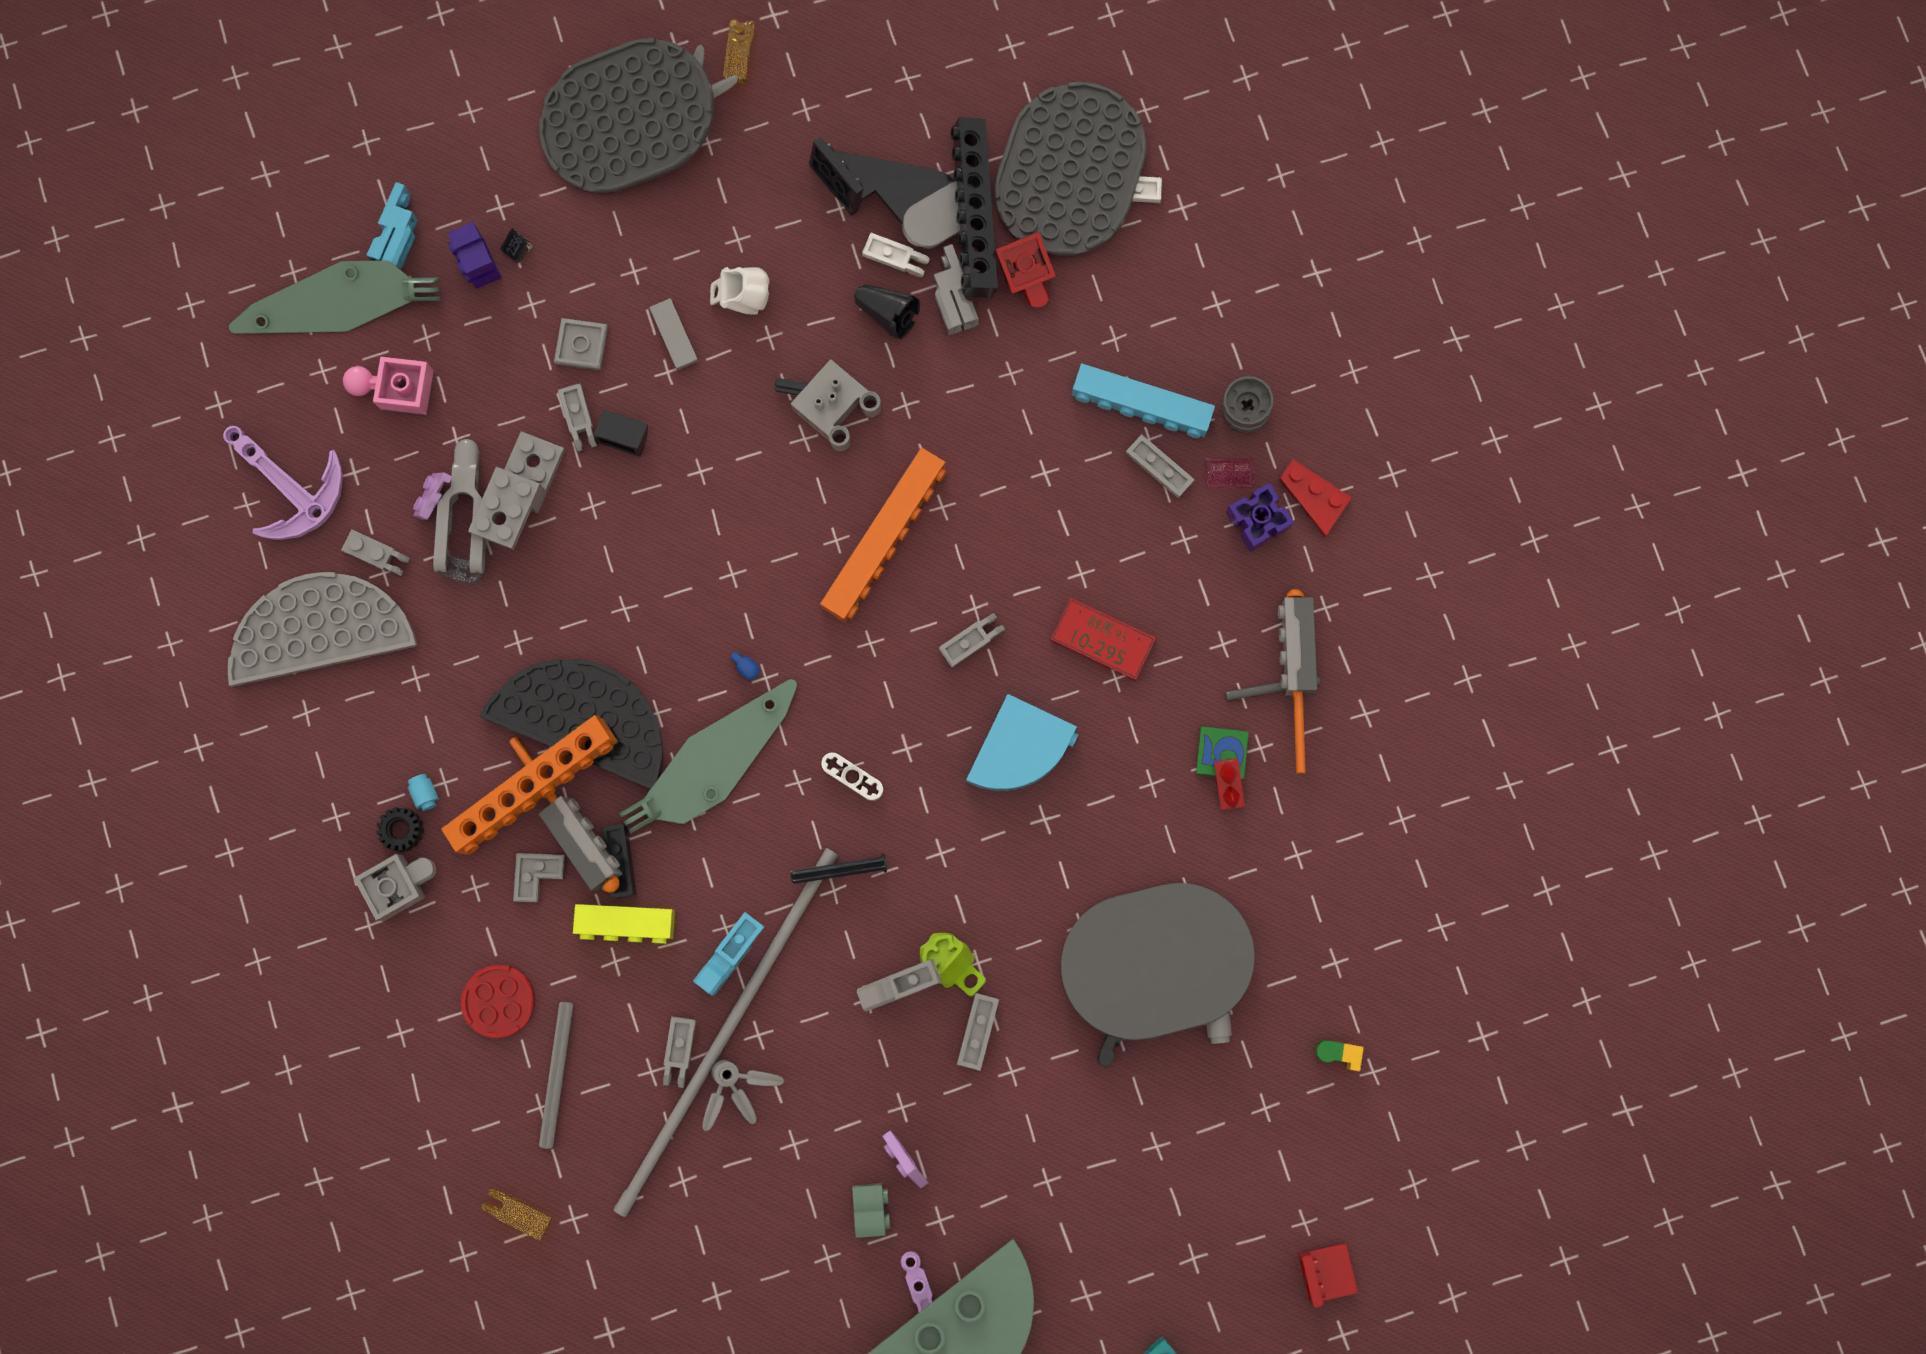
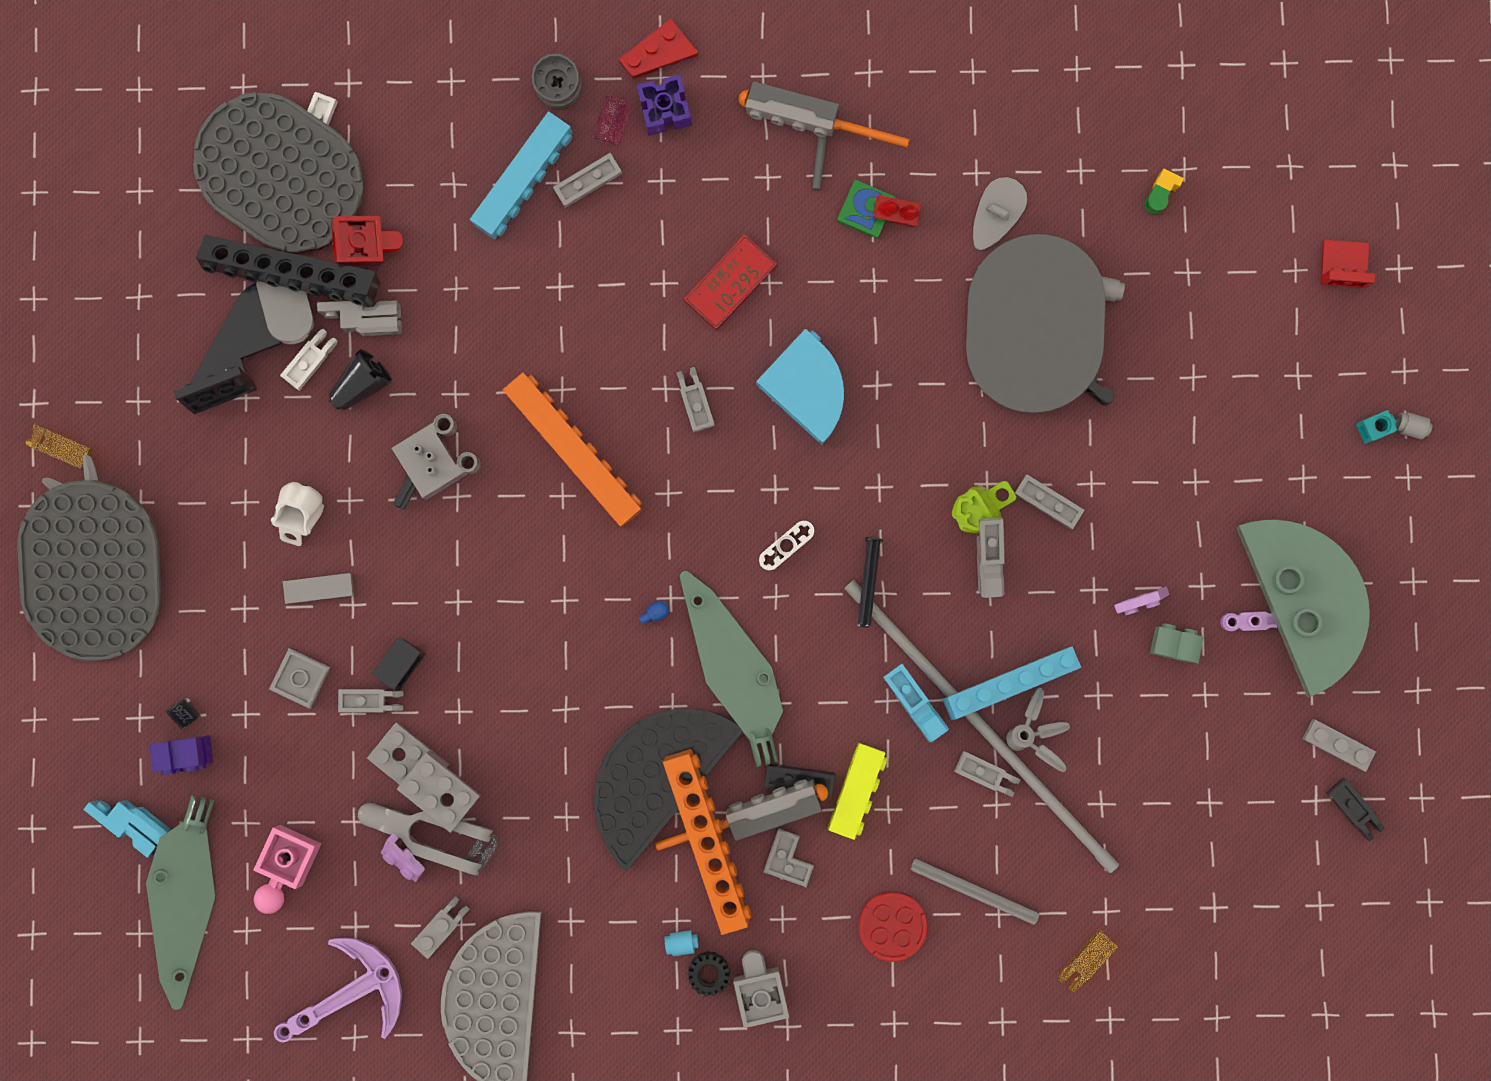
camera: 75 degrees left, 5 degrees up
none -> medium azure brick [942,647,1081,720]
none -> light grey shield [973,177,1027,251]

